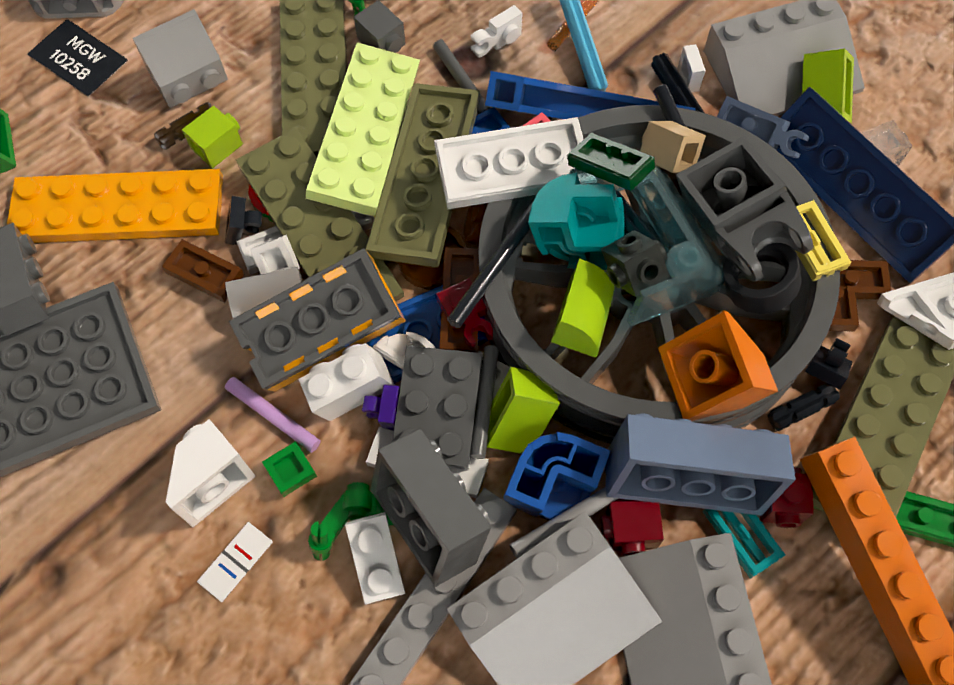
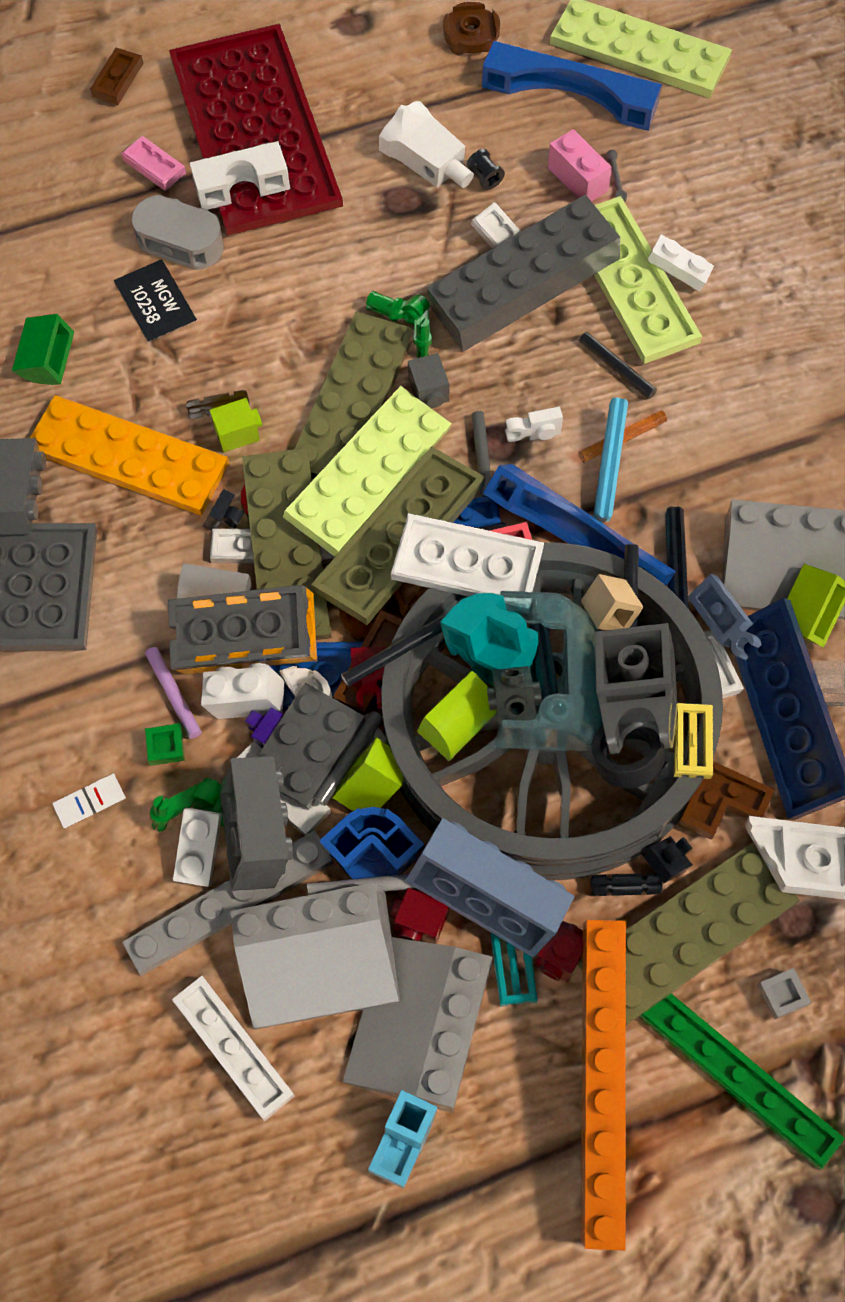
camera: 25 degrees right, 0 degrees up
light grey slope [132,9,228,108] -> none
reddish brown plate [162,239,244,303] -> none
white slope [166,419,256,527] -> none
white plate [250,235,301,274] -> none
dark green plate [567,133,655,191] -> none
orange slope [658,311,778,421] -> none
white tile [678,44,706,93] -> none

